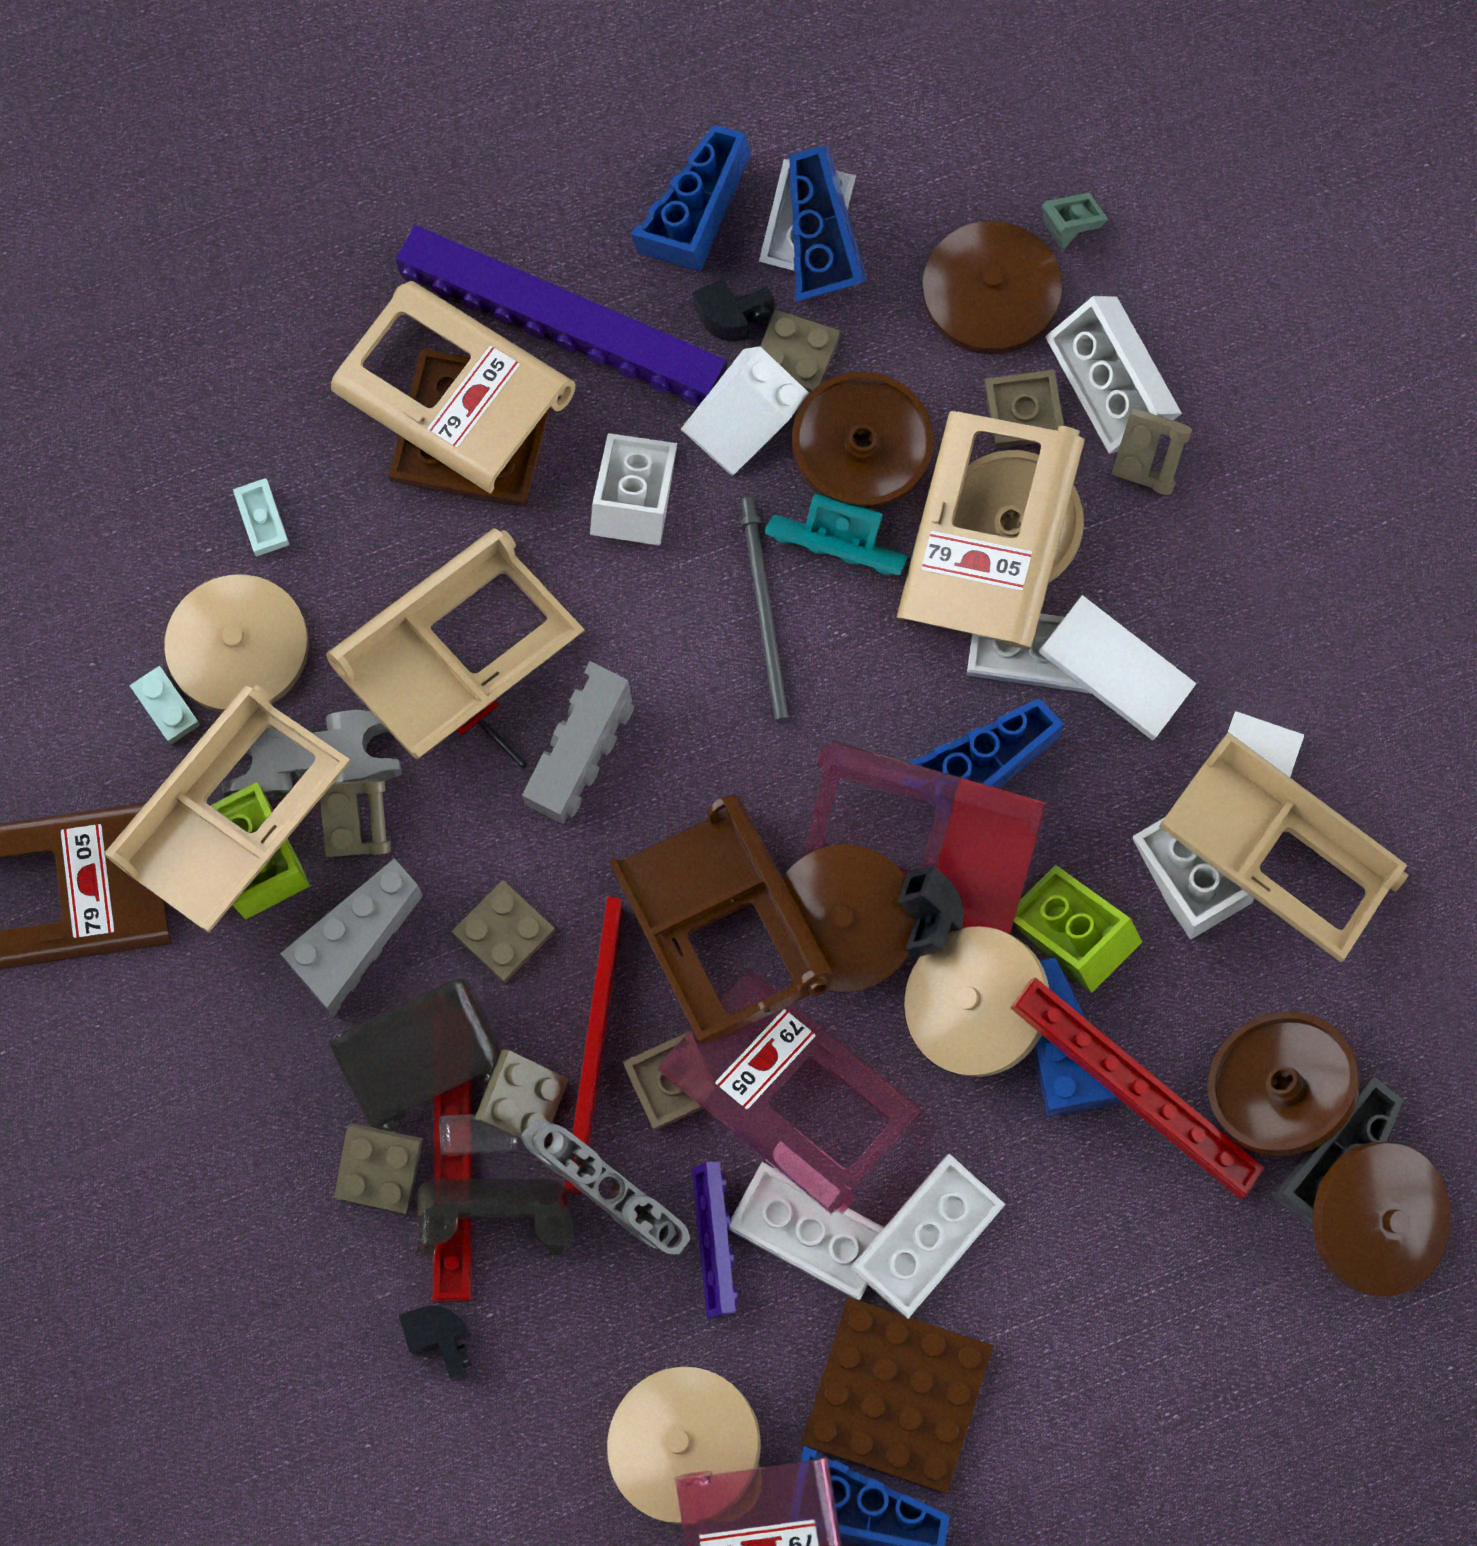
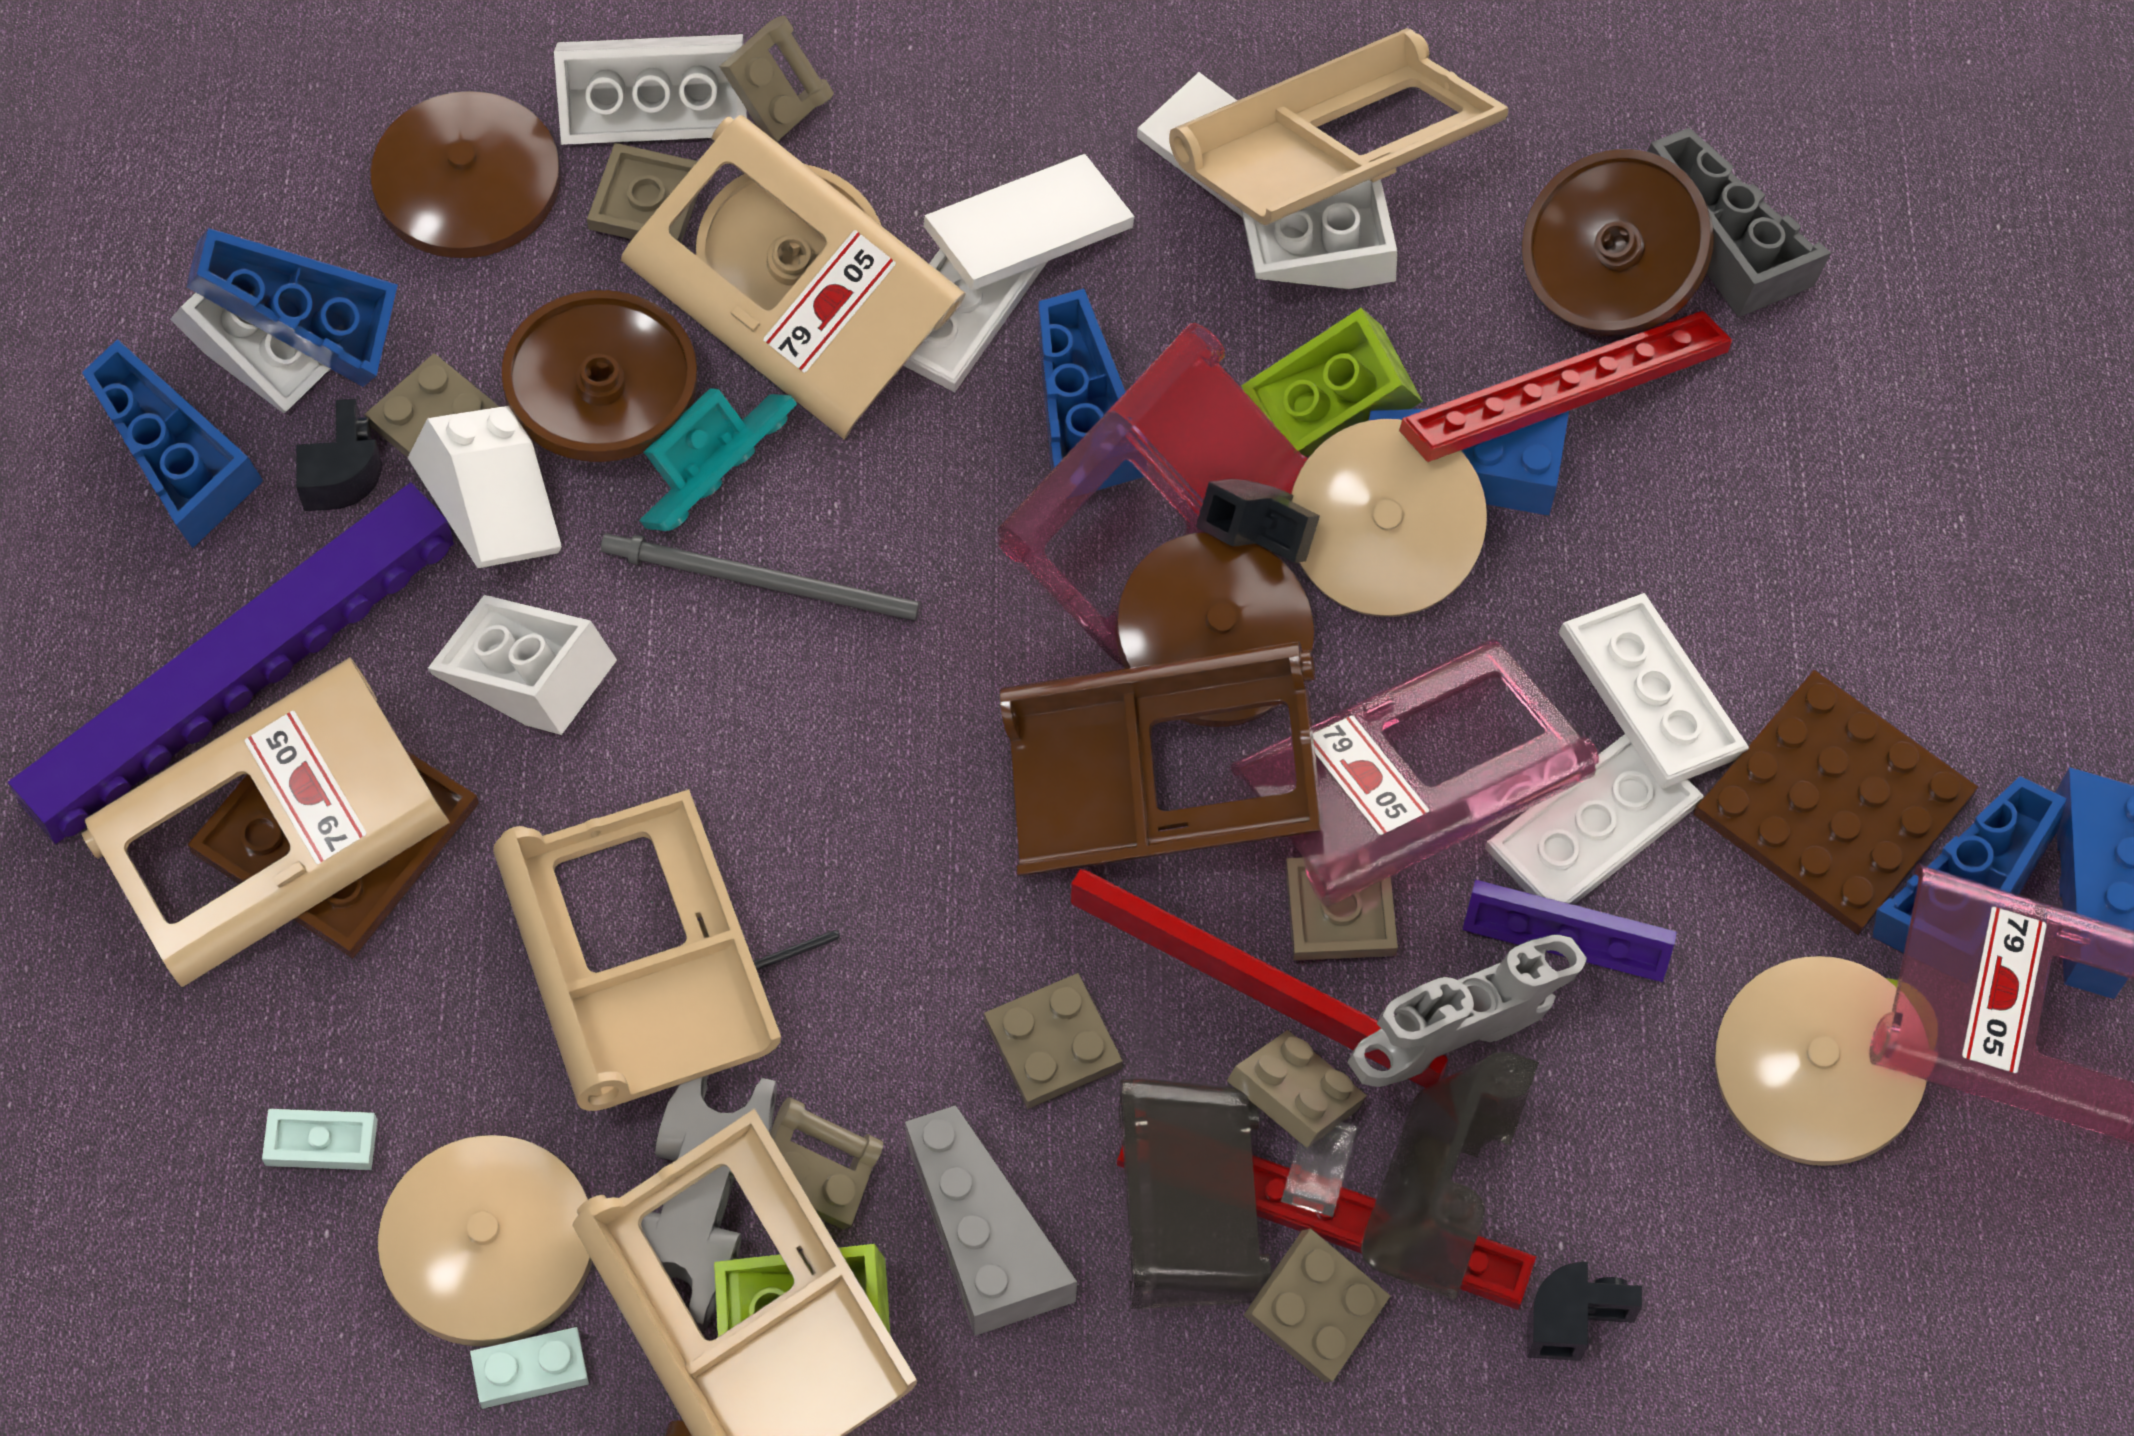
camera: 75 degrees left, 10 degrees down
light grey wedge [522,661,634,824] -> none
sand green slope [1042,193,1108,249] -> none
reddish brown dish [1313,1142,1451,1297] -> none

